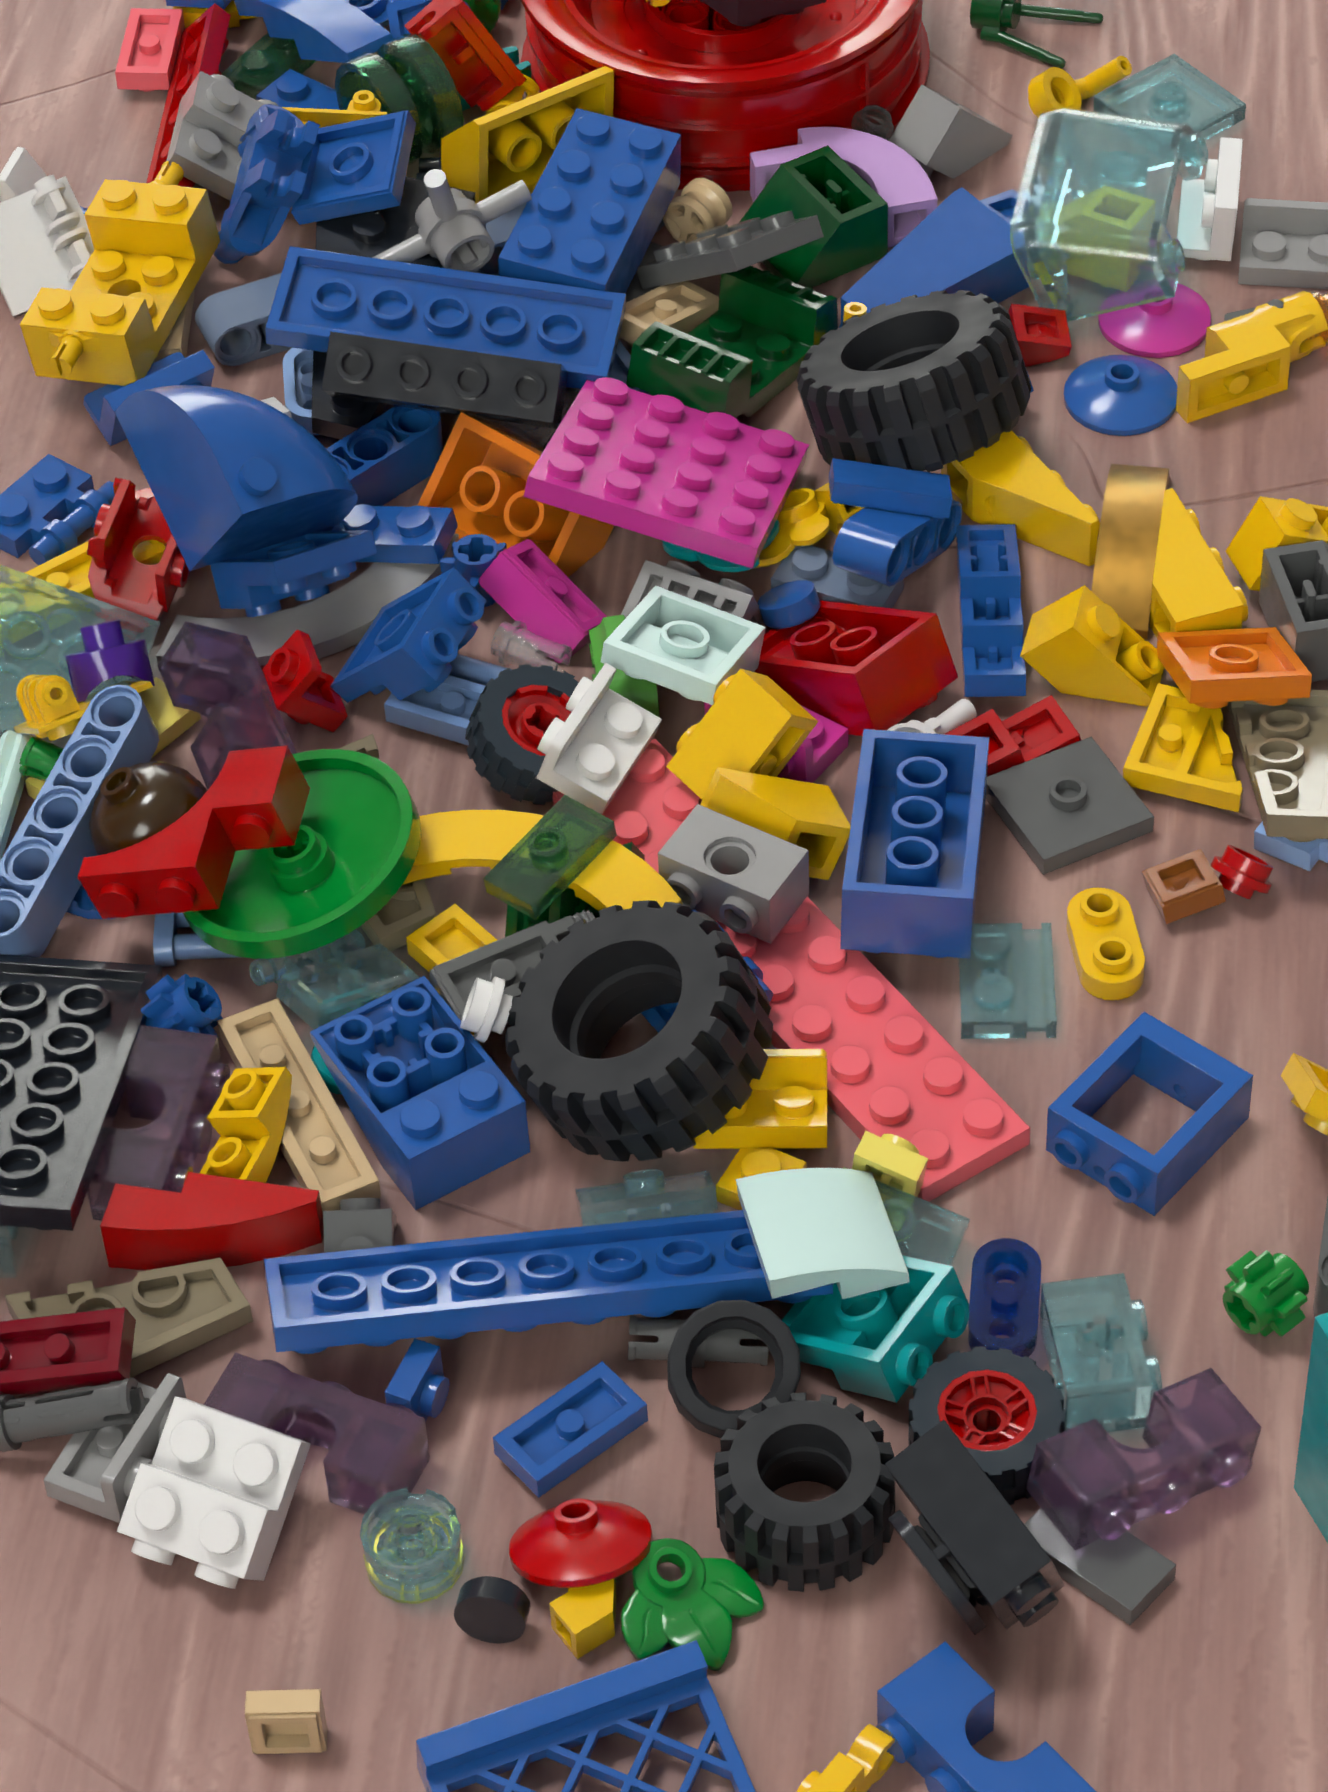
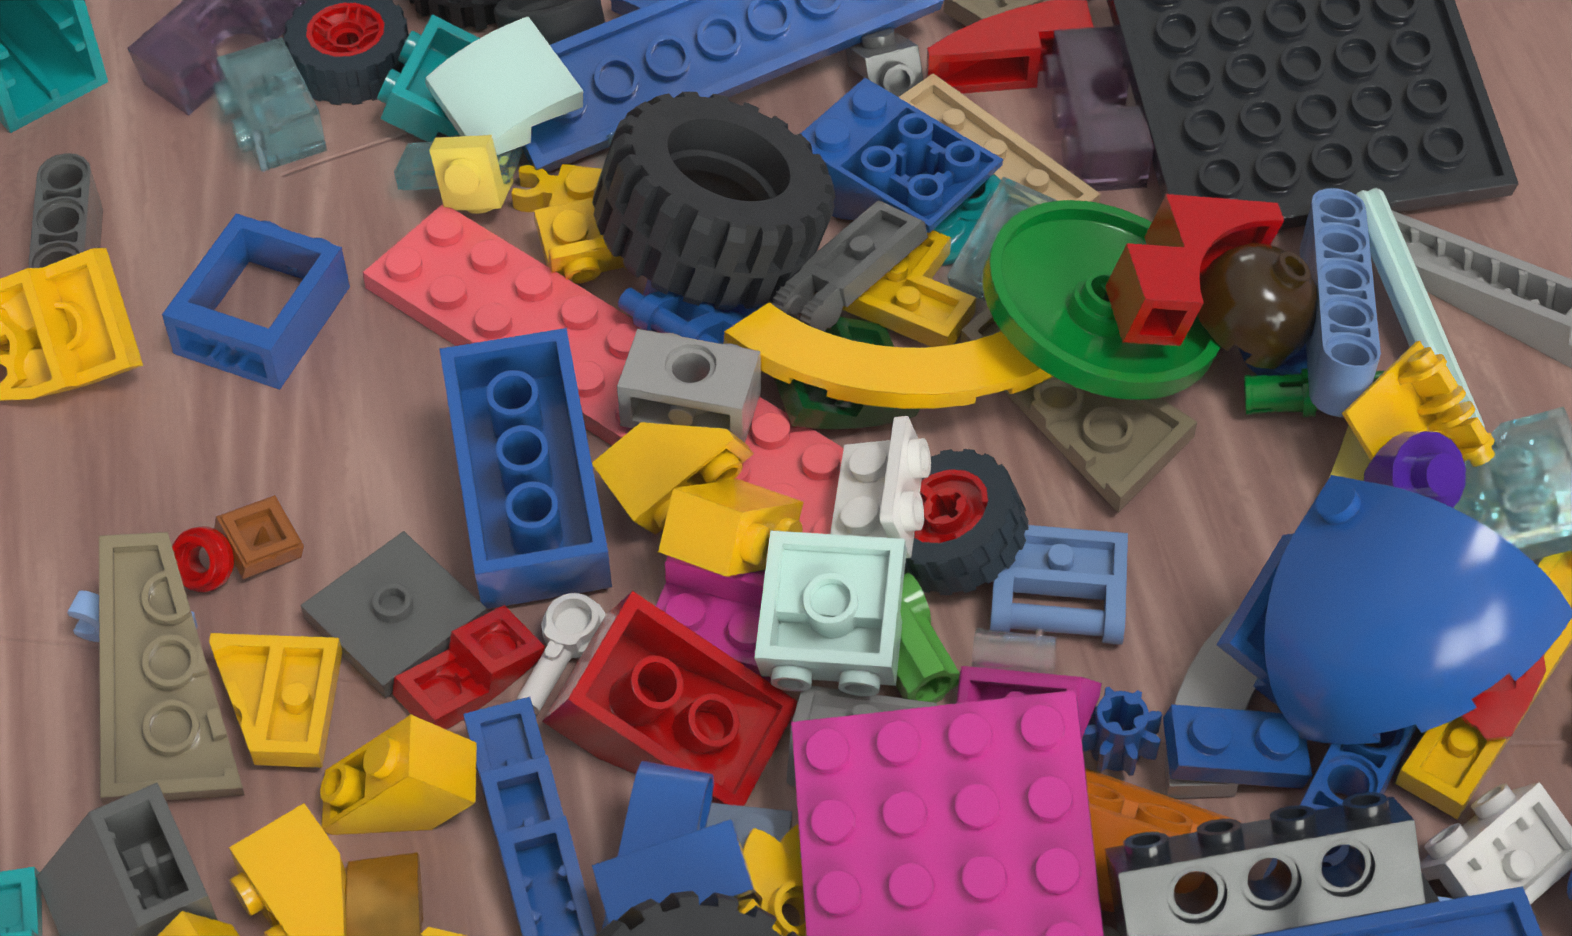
camera: 160 degrees right, 5 degrees up
blue gear [141,974,223,1056] -> none
clear purple arch [158,621,297,789] -> none
yellow slope [200,1067,292,1183] -> none
red bracket [262,630,348,733] -> none
blue plate [330,567,487,703] -> none
white plate [460,977,513,1043] -> none
clear green plate [483,795,617,920] -> none
blue tile [757,580,821,629] -> none
clear light blue plate [958,923,1057,1039] -> none
clear blue plate [968,1238,1042,1357] -> none
yellow plate [1066,887,1145,1000] -> none
orange plate [1157,627,1312,709] -> none
green gear [1222,1250,1309,1337] -> none

